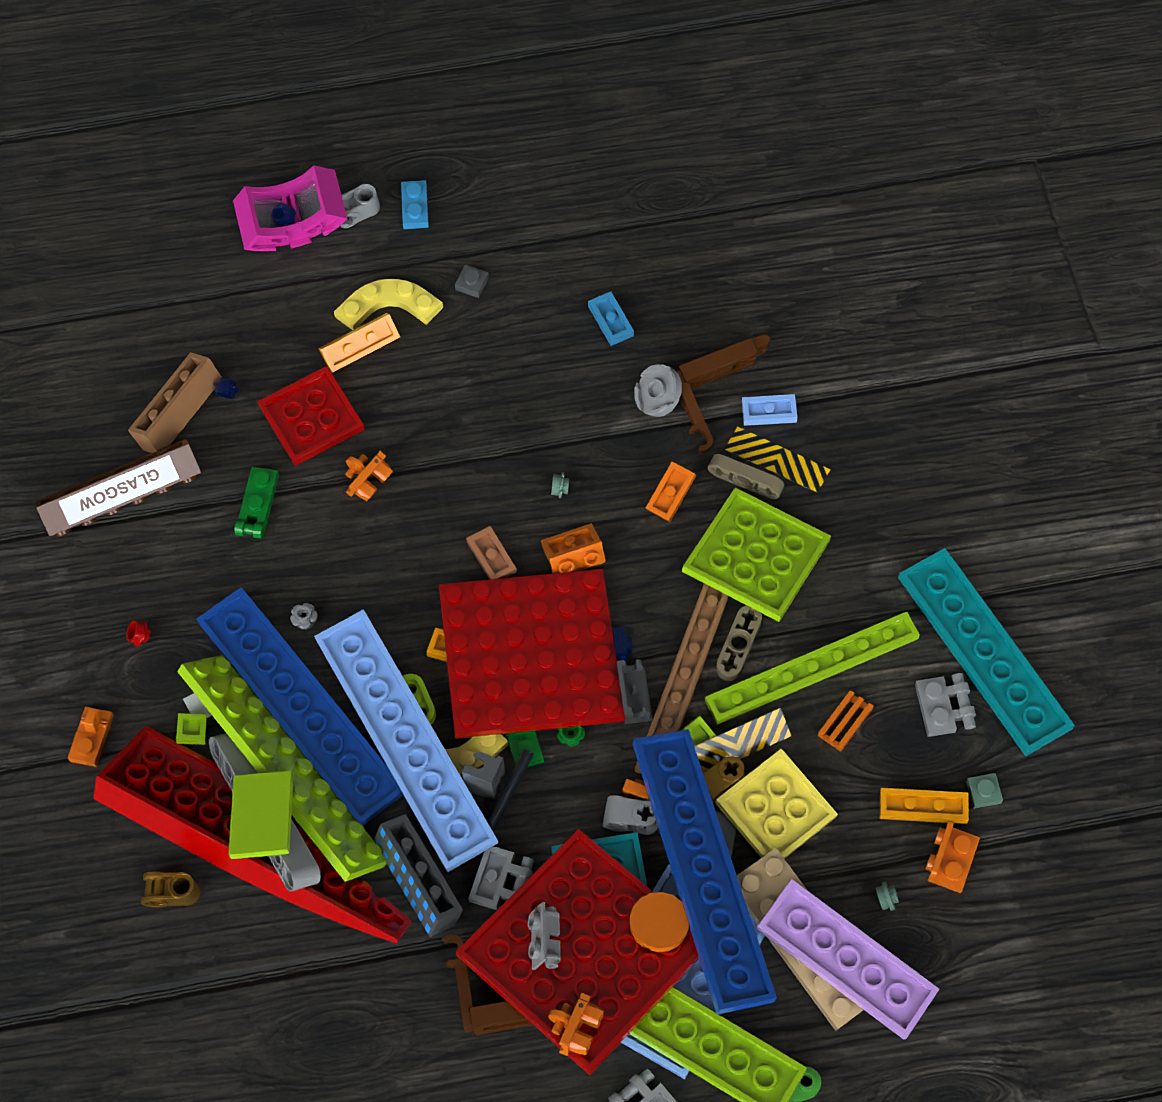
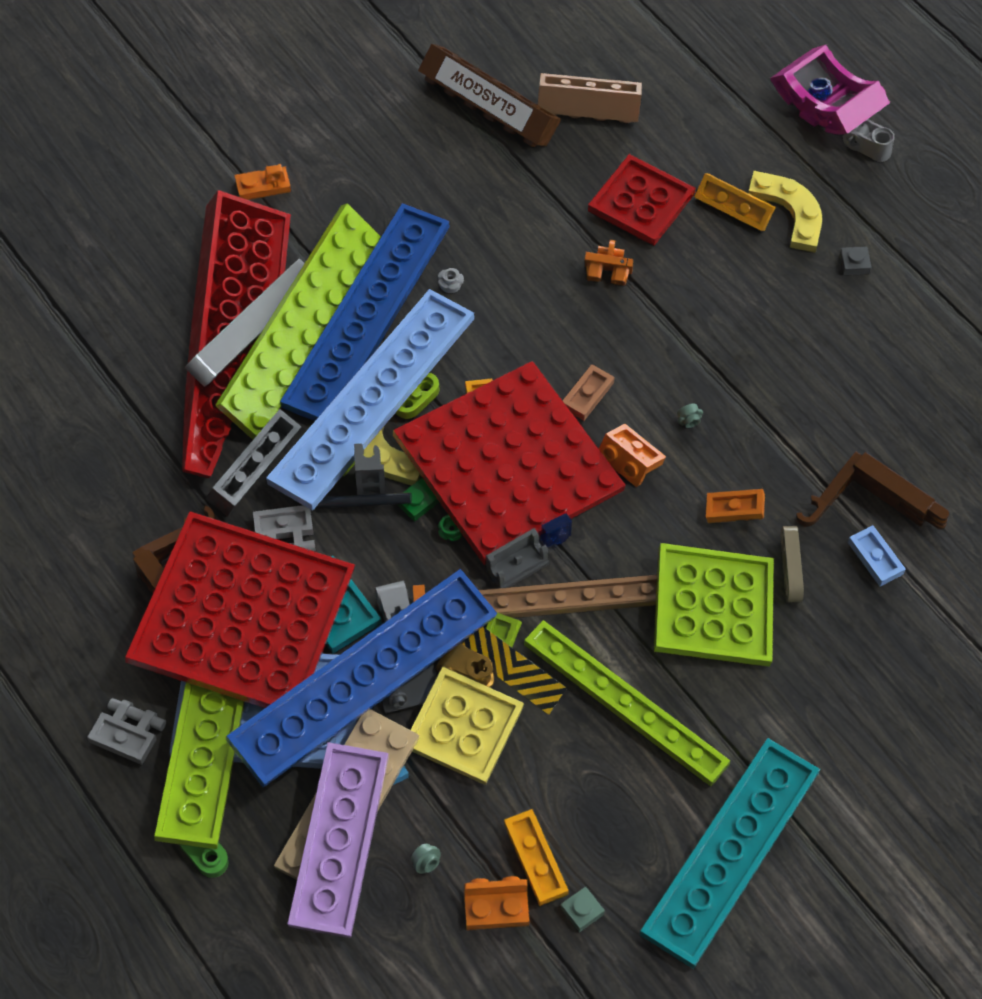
camera: 60 degrees right, 5 degrees down
red plate [126,620,151,647] -> none
pearl gold piece [141,872,201,907] -> none
lime plate [176,713,207,745] -> none
clear blue plate [213,378,239,399] -> none
lime tile [228,770,293,859] -> none
green plate [234,467,279,539] -> none
dark azure plate [401,180,429,229] -> none
light grey hinge [528,902,561,970] -> none
orange hips [548,993,604,1056] -> none
dark azure plate [588,292,634,346] -> none
orange tile [629,892,689,952] -> none
light grey tile [635,364,682,417] -> none
dark tan beam [716,605,762,681] -> none
sticker [725,426,831,493] -> none
orange tile [818,690,874,752] -> none
light grey plate [915,673,976,737] -> none

